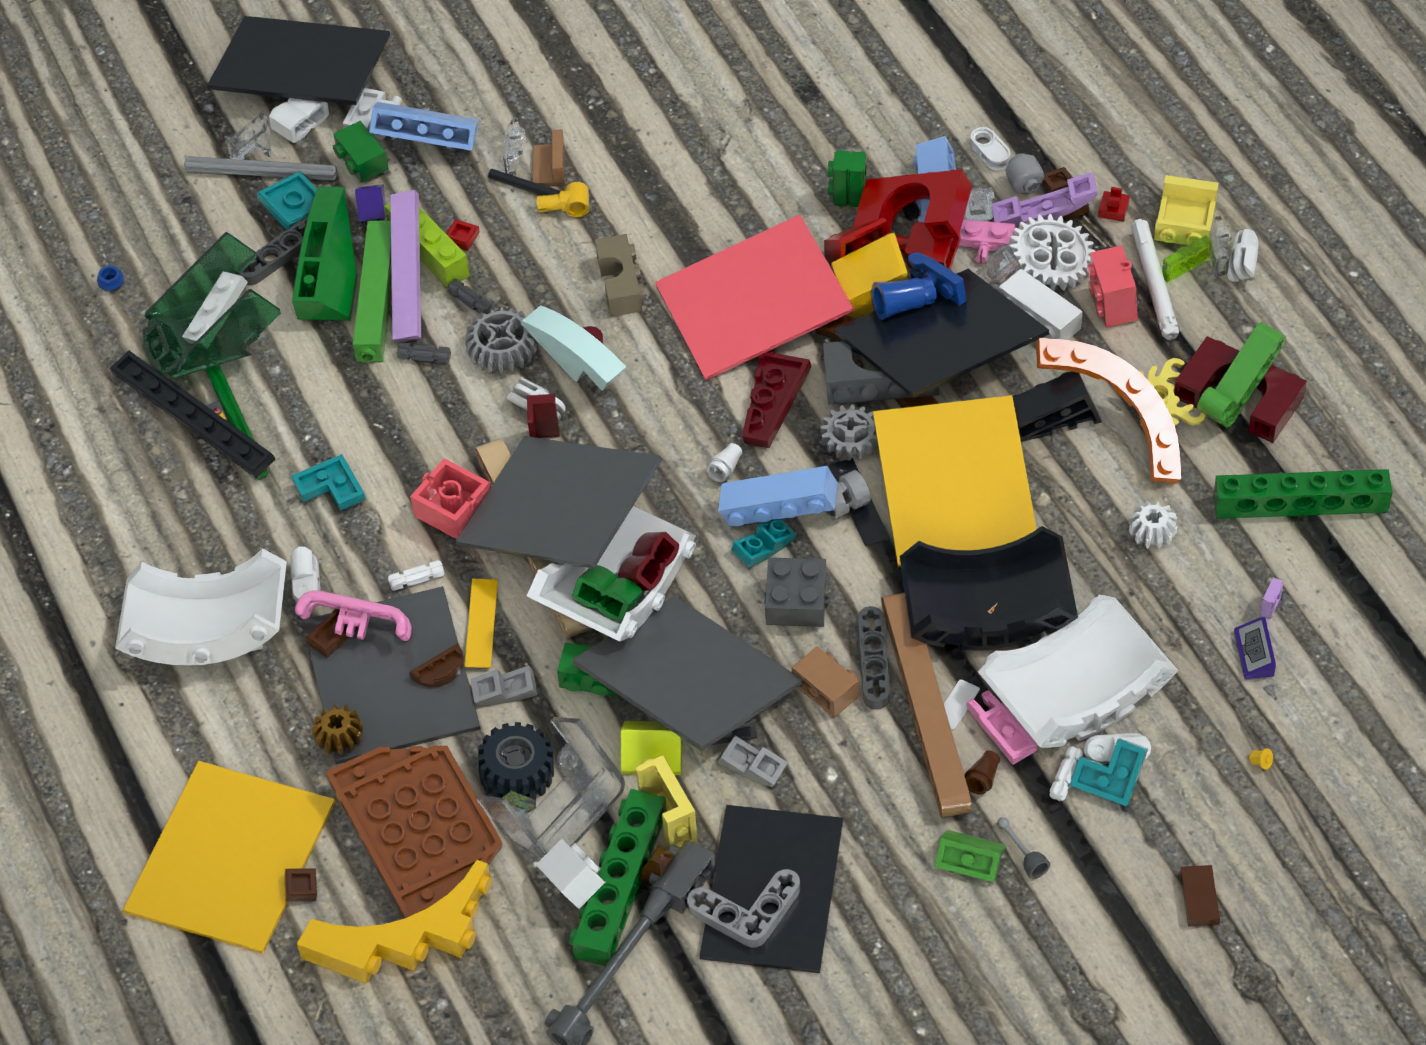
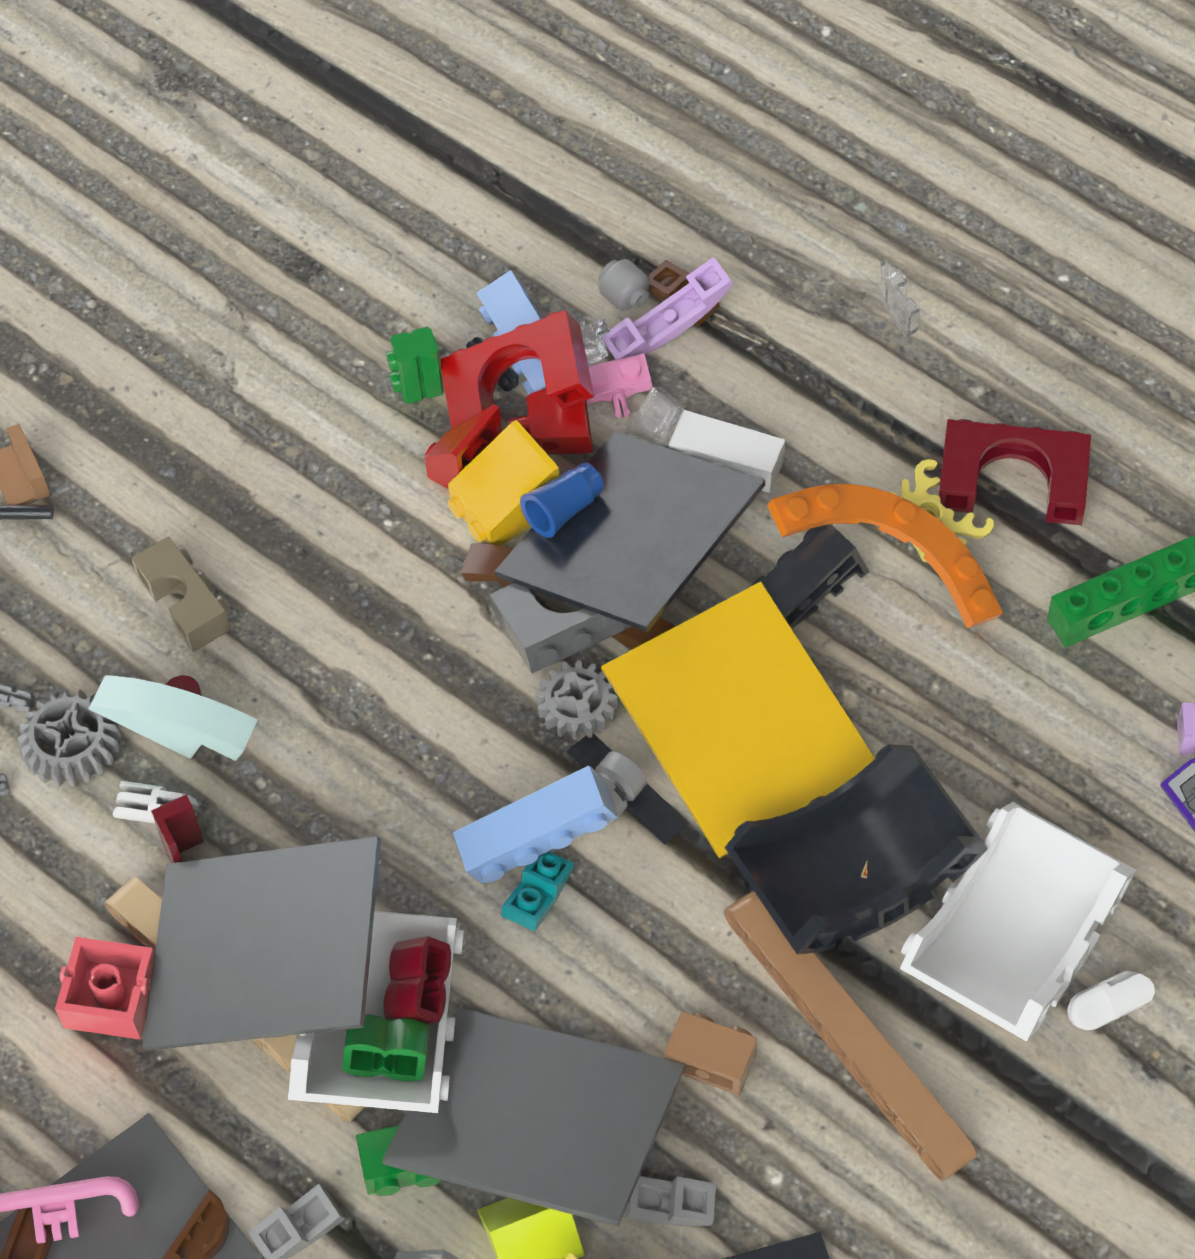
camera: 25 degrees left, 5 degrees up
white axle [388,560,444,591] -> none
yellow sticker [465,579,498,668] -> none
yellow pin [537,182,589,217] -> none
coral piece [655,215,854,380] -> none
white cone [706,443,742,482] -> none
dark red wing [742,352,812,448] -> none
dark grey brick [764,557,829,627] -> none
dark grey beam [858,606,890,710] -> none
blue hinge [907,252,967,306] -> none
bright green panel [934,830,1006,882] -> none
white sticker [944,680,980,730] -> none
reddish brown cone [965,750,1000,795] -> none
bright pink hinge [966,690,1038,765] -> none
white piece [970,127,1011,171] -> none
dark grey hinge [997,817,1050,879] -> none
white gear [1007,214,1095,291] -> none
white axle [1049,746,1083,801] -> none
teal plate [1070,738,1148,807] -> none
coral brick [1087,245,1138,328] -> none
red tile [1098,187,1130,222] -> none
white gear [1129,501,1178,549] -> none
white piece [1131,219,1179,340] -> none
light yellow panel [1154,175,1219,248] -> none
clear neon green plate [1162,235,1212,283] -> none
bright green beam [1197,322,1286,428] -> none
white arm [1227,229,1259,282] -> none

